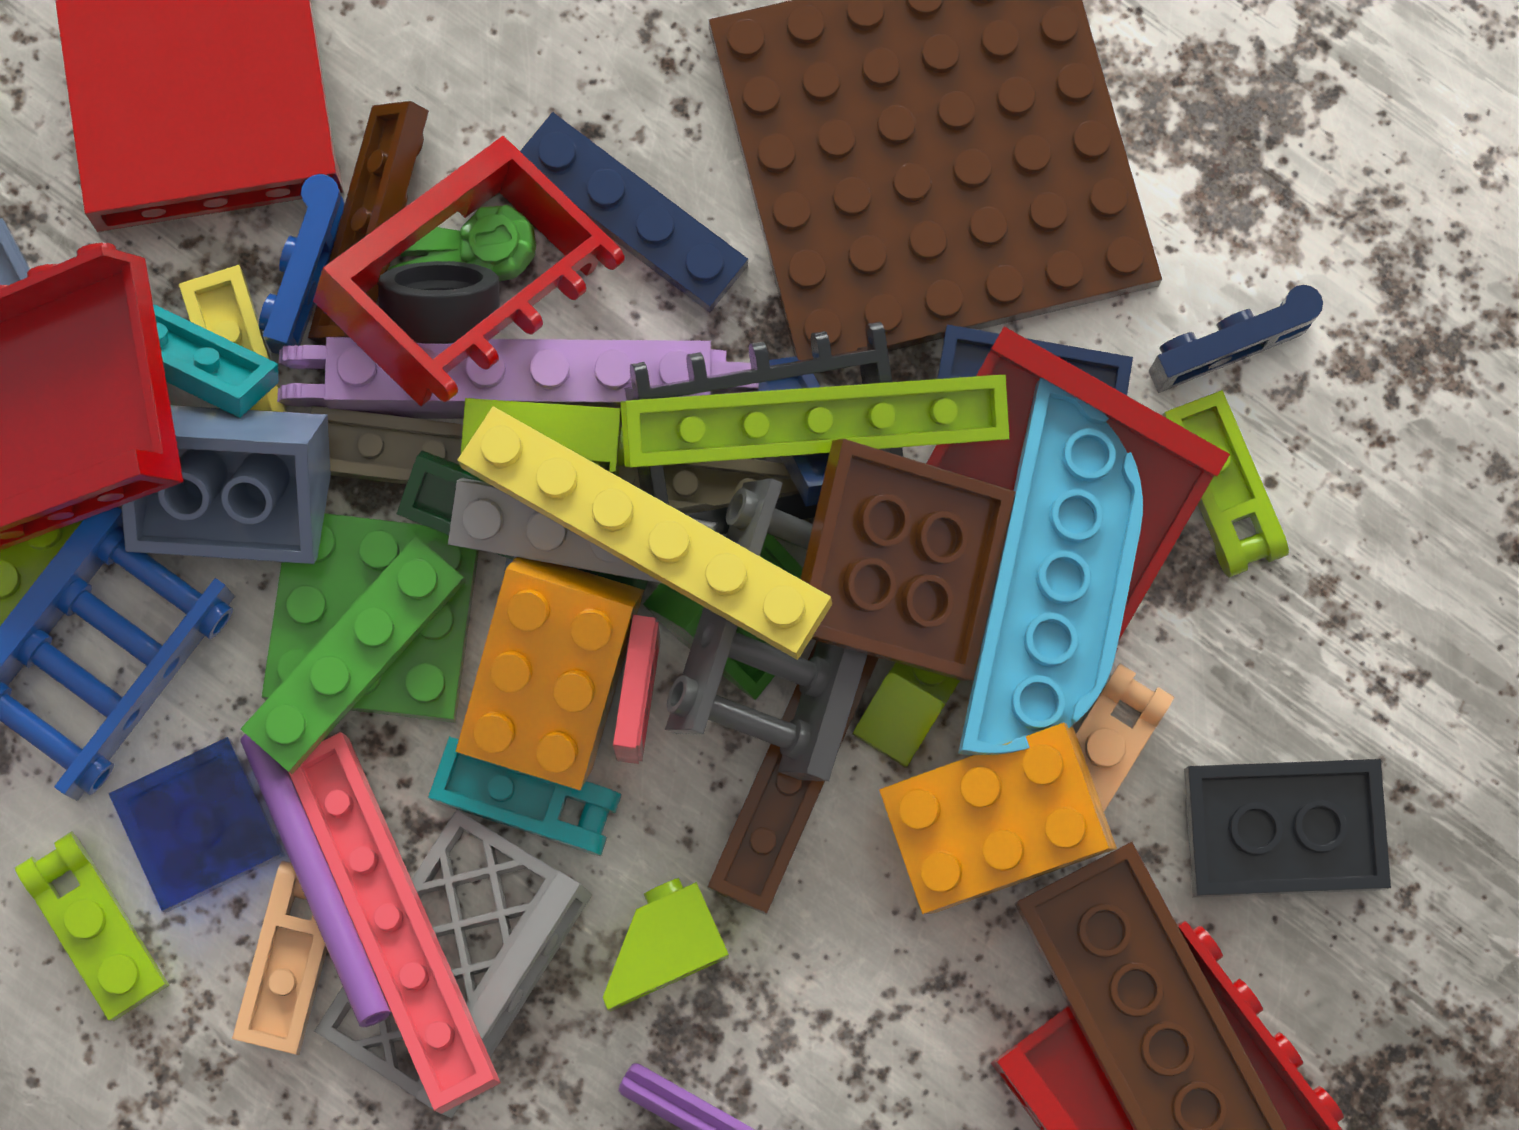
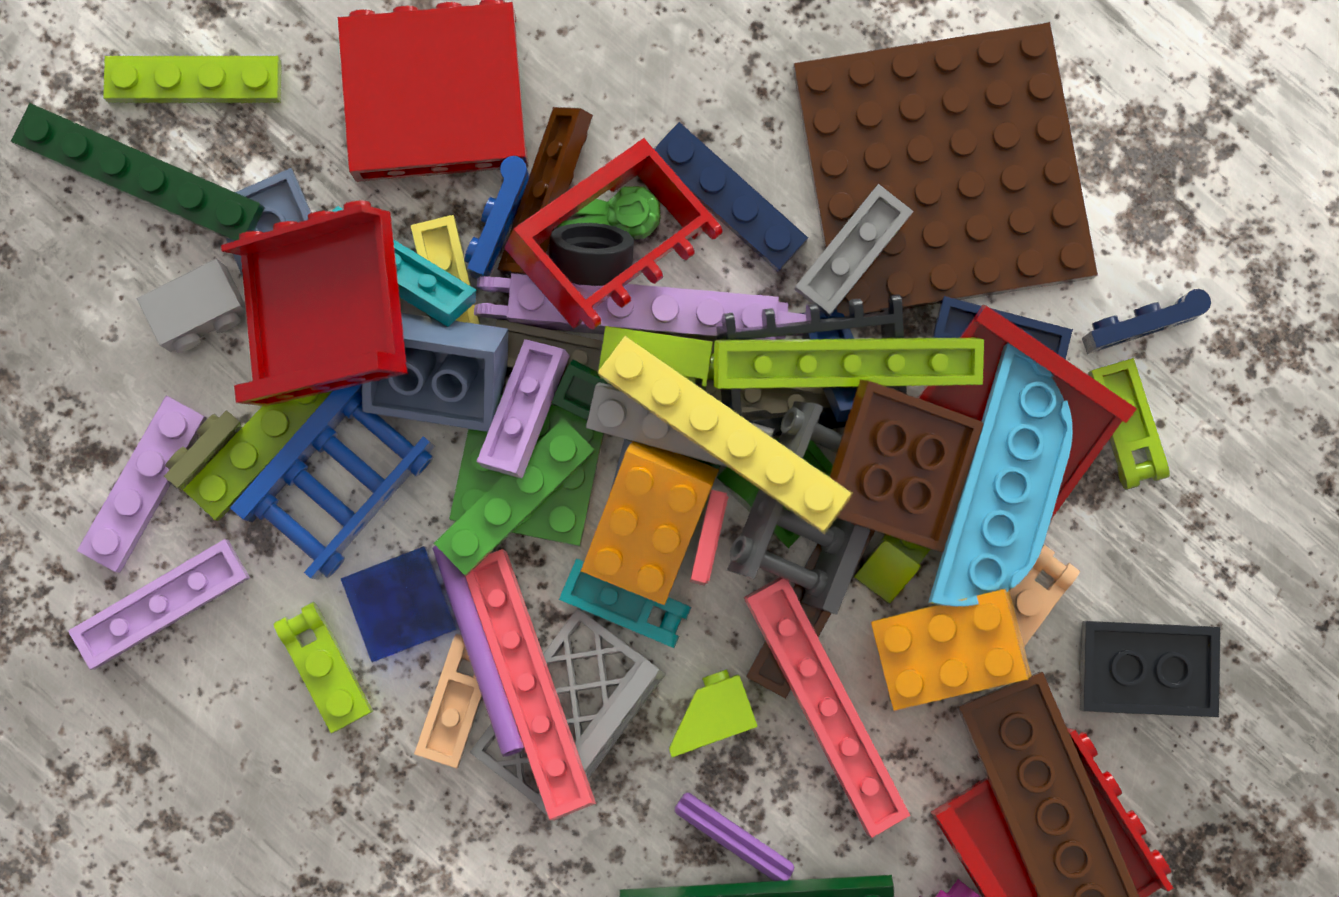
camera: 10 degrees right, 5 degrees up
none -> lavender plate [477,339,570,479]
none -> coral plate [743,577,911,838]
none -> light grey plate [794,184,913,317]

